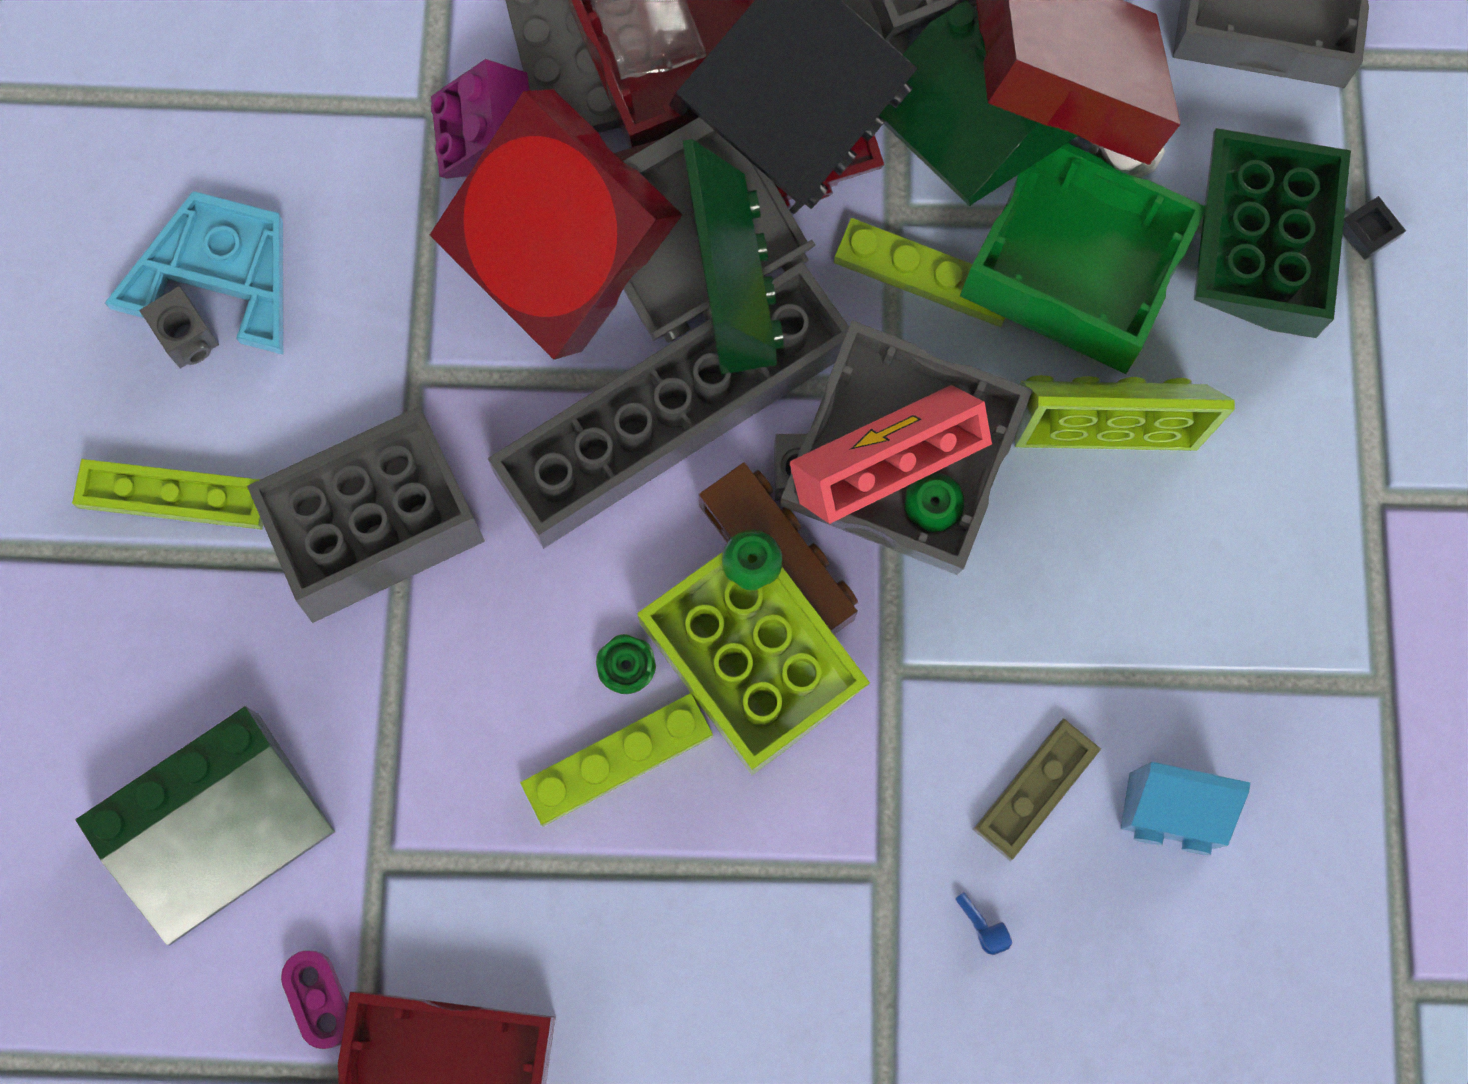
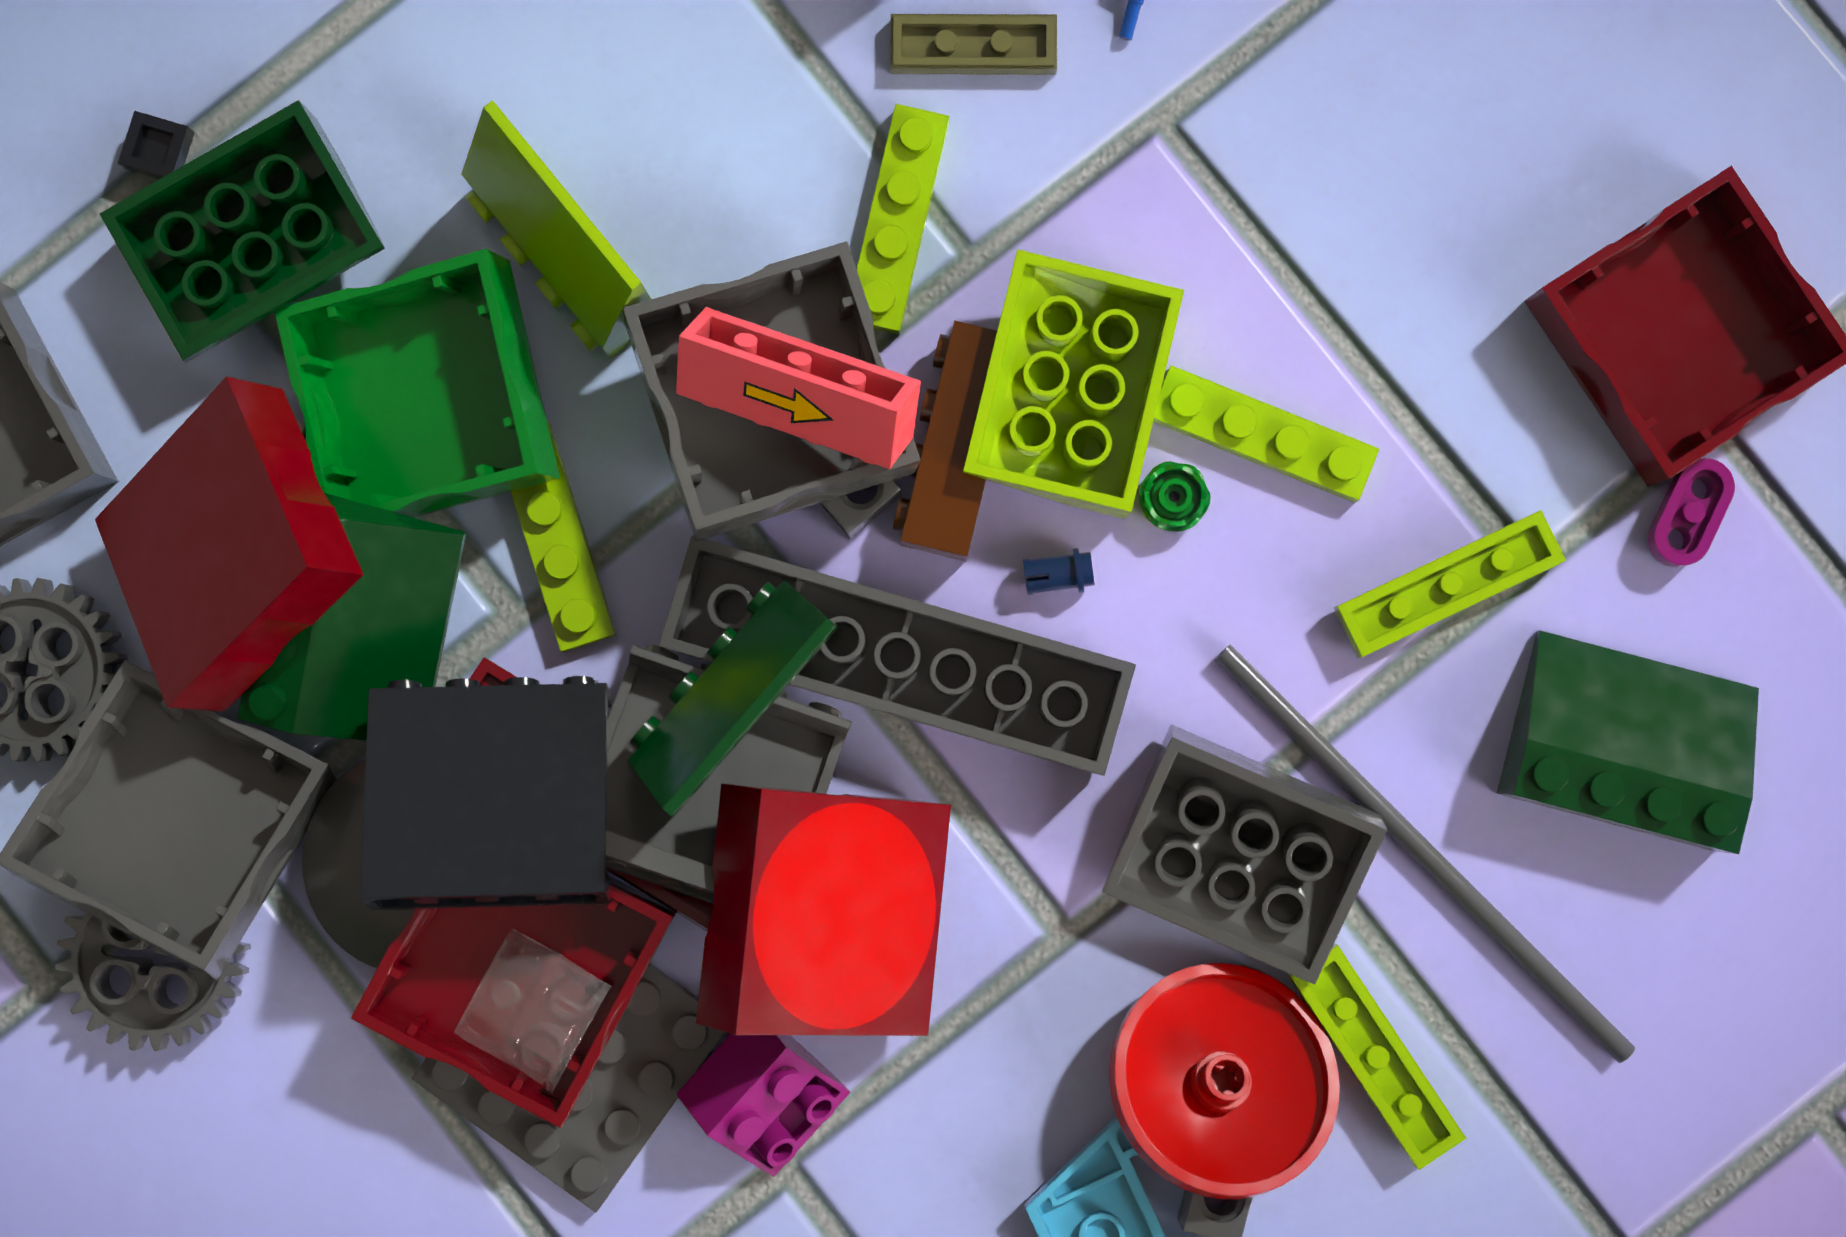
camera: 125 degrees left, 10 degrees up
green plate [722,530,782,591] -> none
green plate [905,472,964,532] -> none
none -> lime plate [857,103,950,335]
none -> dark blue pin [1023,548,1095,595]
none -> red dish [1109,963,1340,1199]
none -> dark grey piece [1214,644,1635,1063]
none -> lime plate [1334,510,1566,658]

